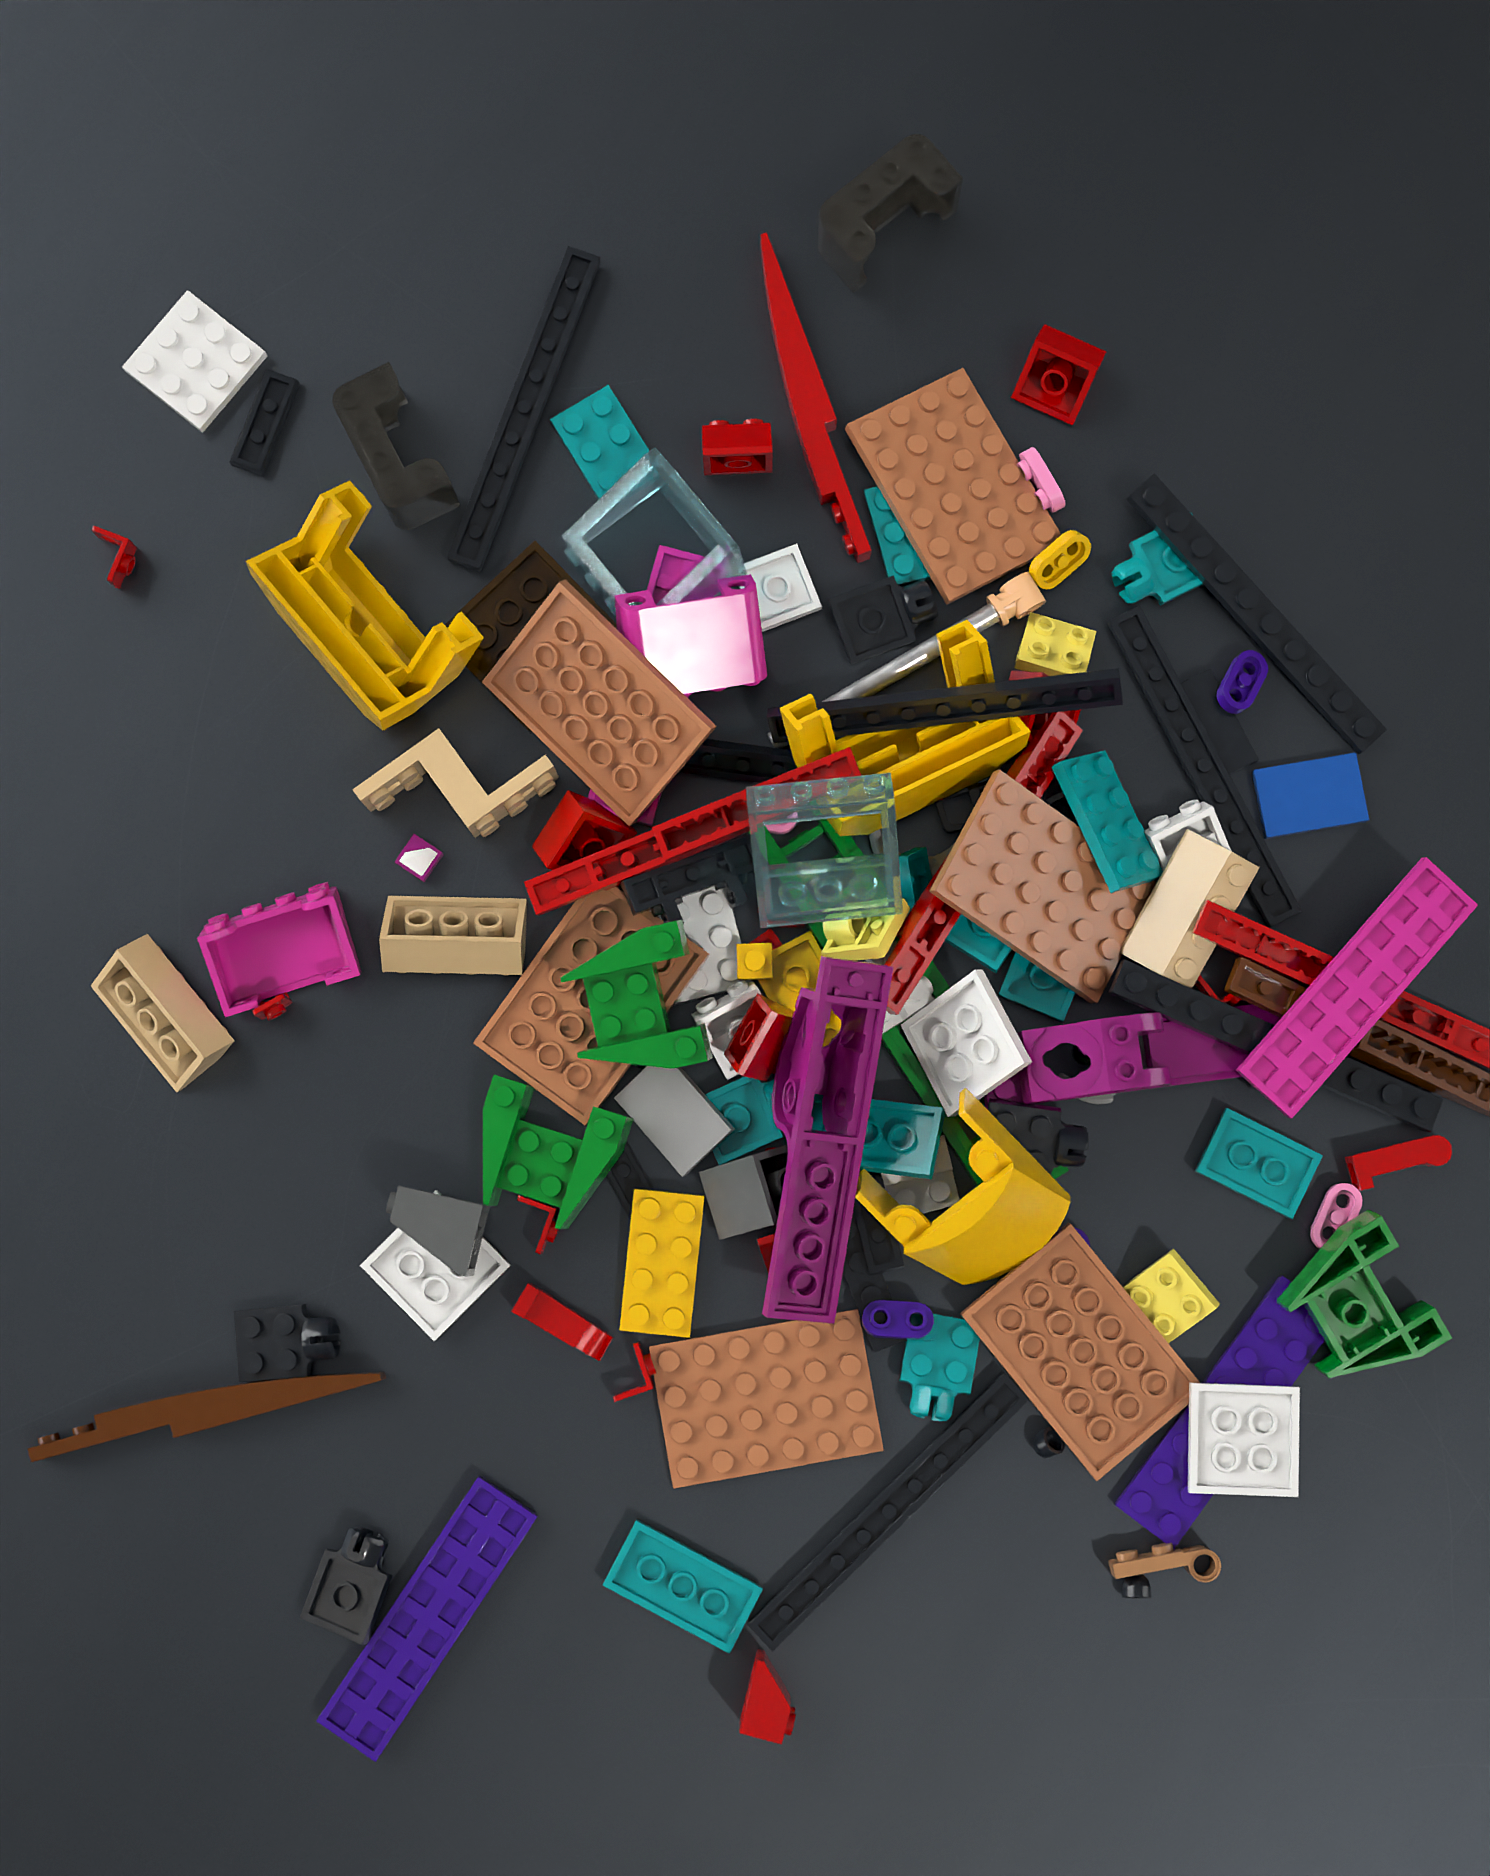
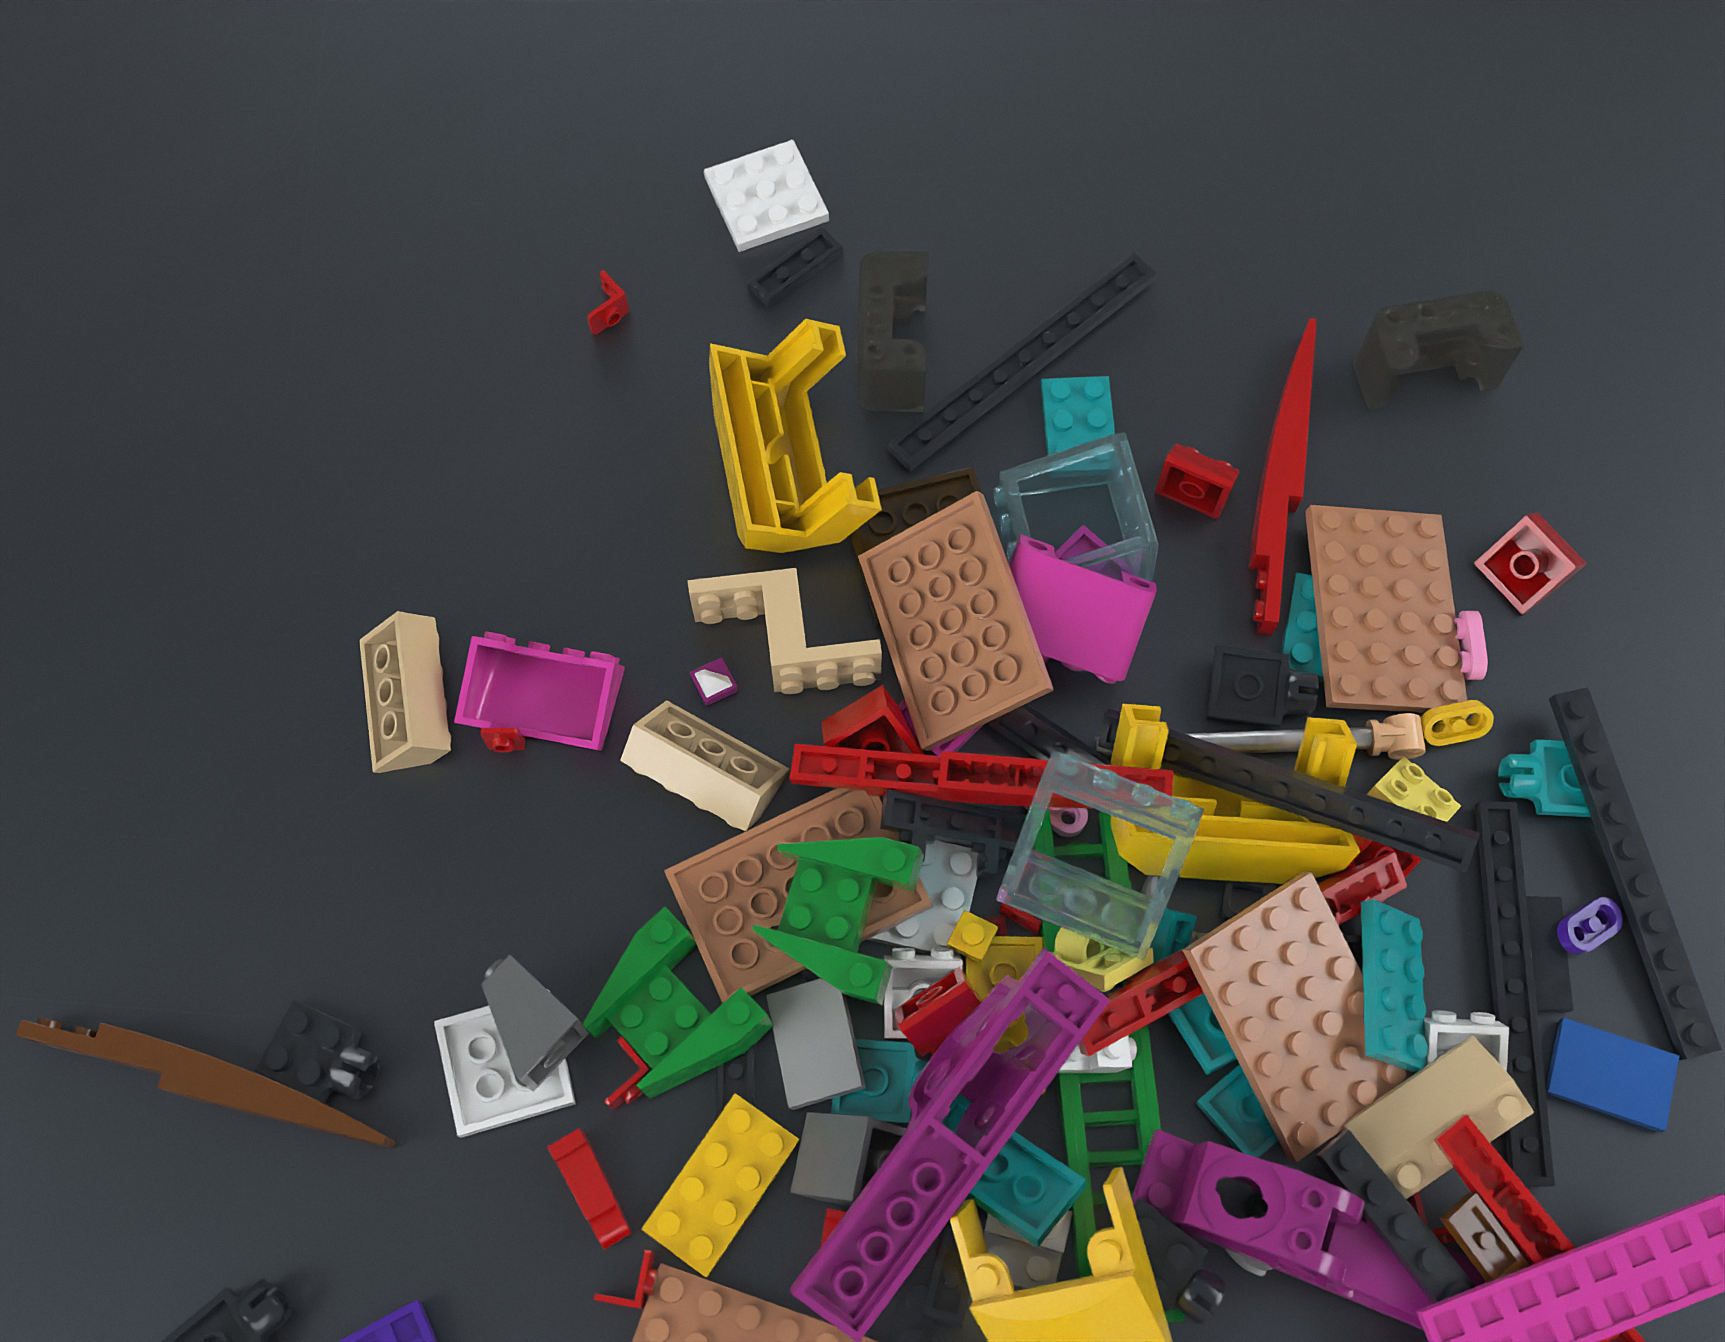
camera: 25 degrees right, 15 degrees down
white plate [733,544,822,632] -> none
white plate [901,969,1032,1117] -> none

